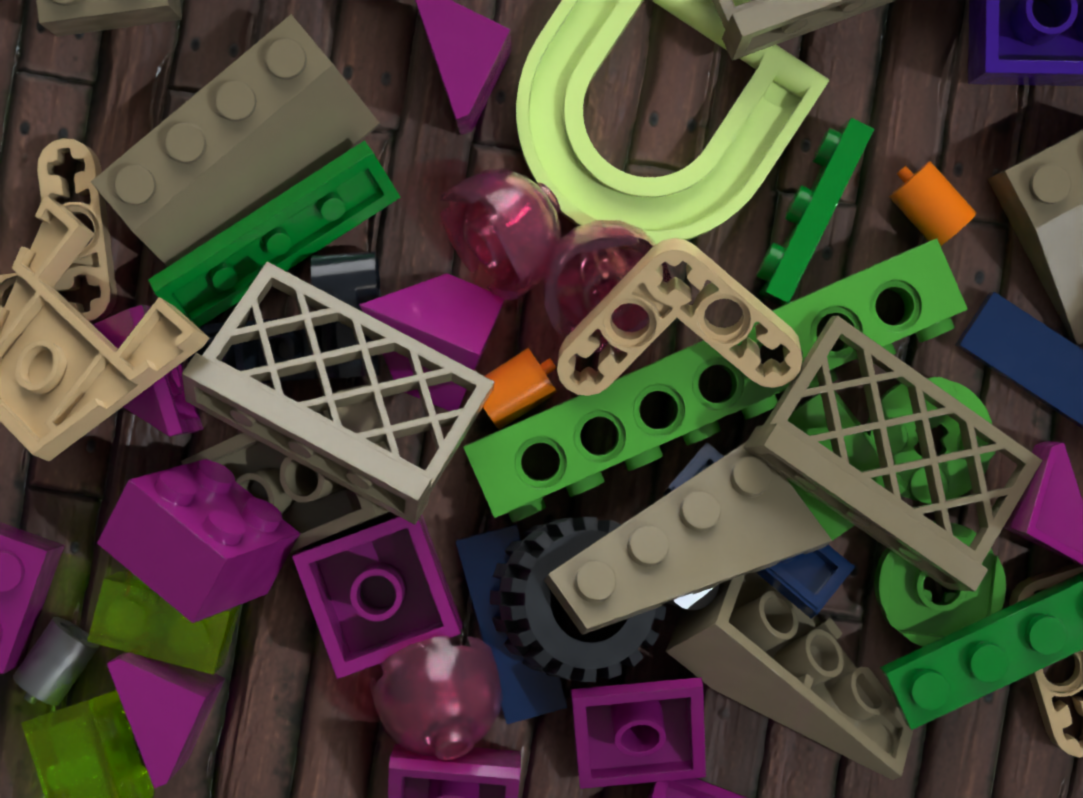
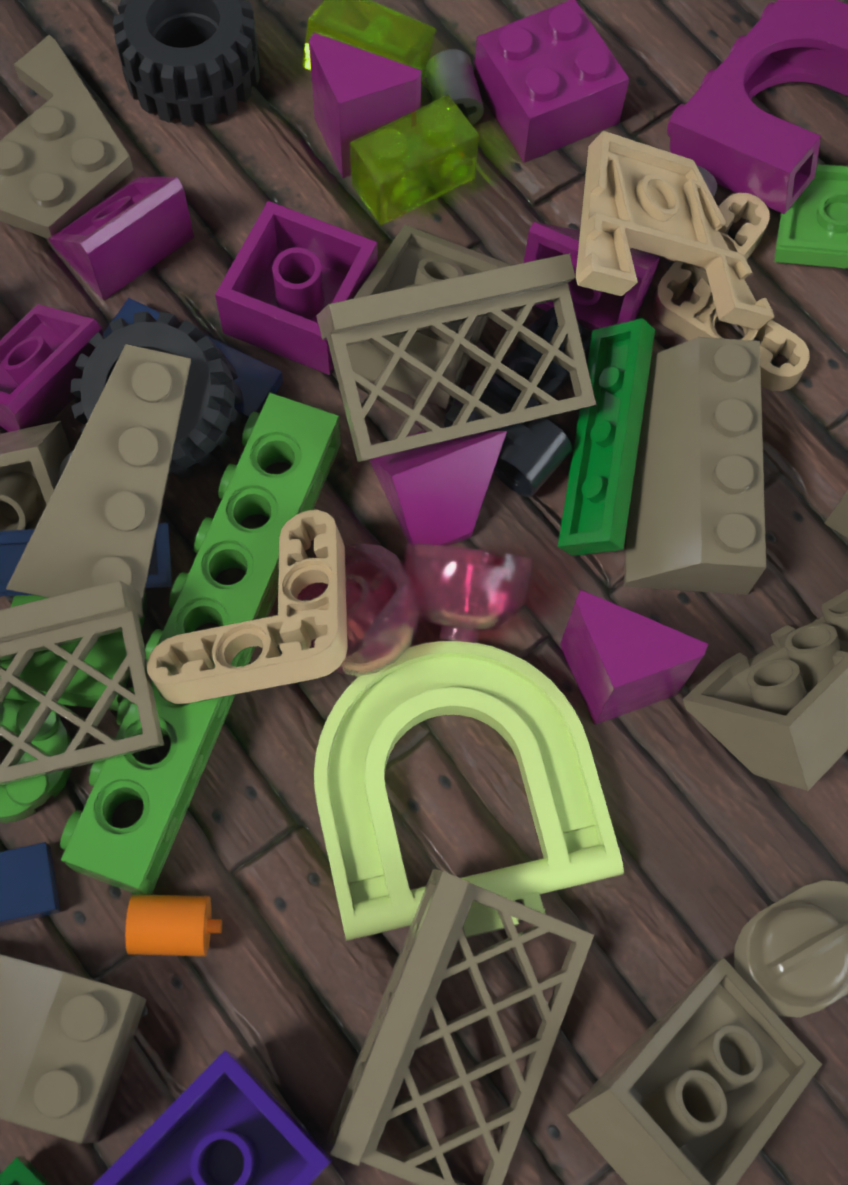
camera: 125 degrees right, 20 degrees down
magenta brick [97,458,300,623] -> none
clear pink cylinder [369,636,503,760] -> none
orange piece [483,348,558,430] -> none
green plate [756,117,874,306] -> none

